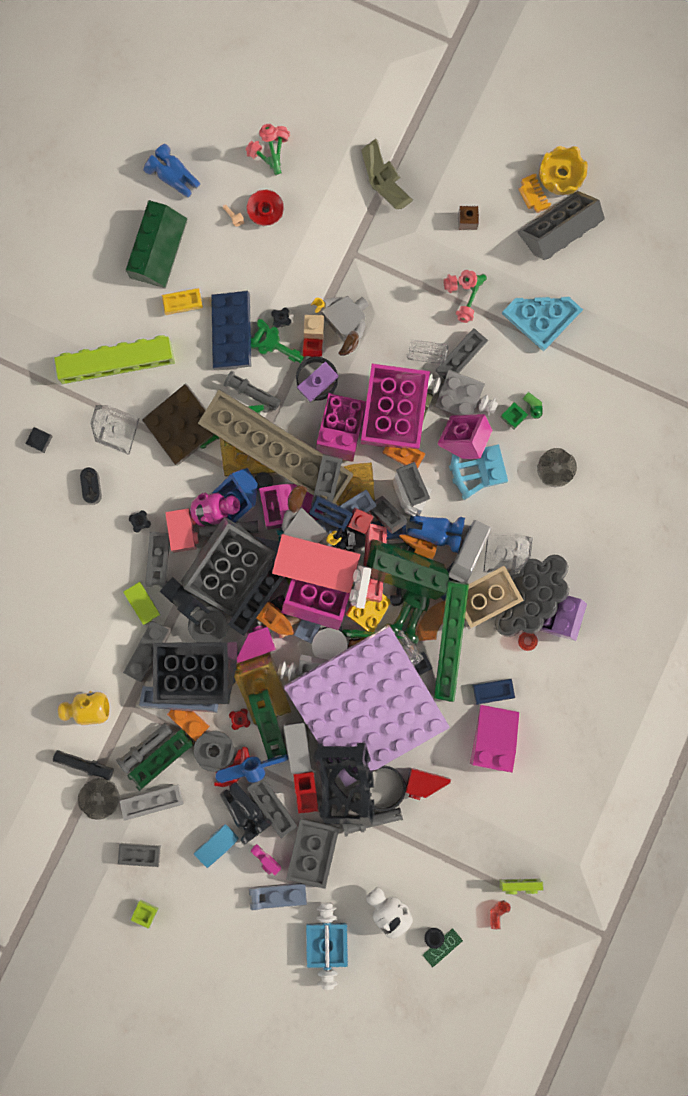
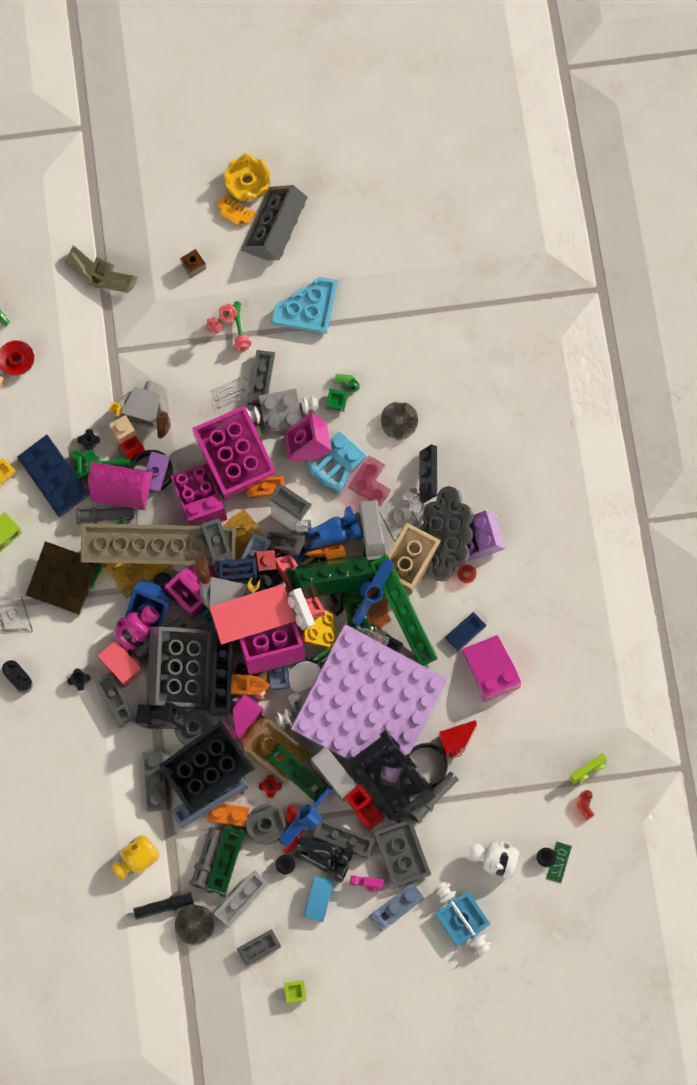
camera: 30 degrees left, 10 degrees down
lime tile [123,582,161,625] -> none
none -> dark pink slope [88,462,152,511]
none -> black plate [275,855,295,875]
none -> clear pink plate [348,455,391,507]
none -> blue piece [352,560,394,626]
none -> black plate [419,444,437,503]

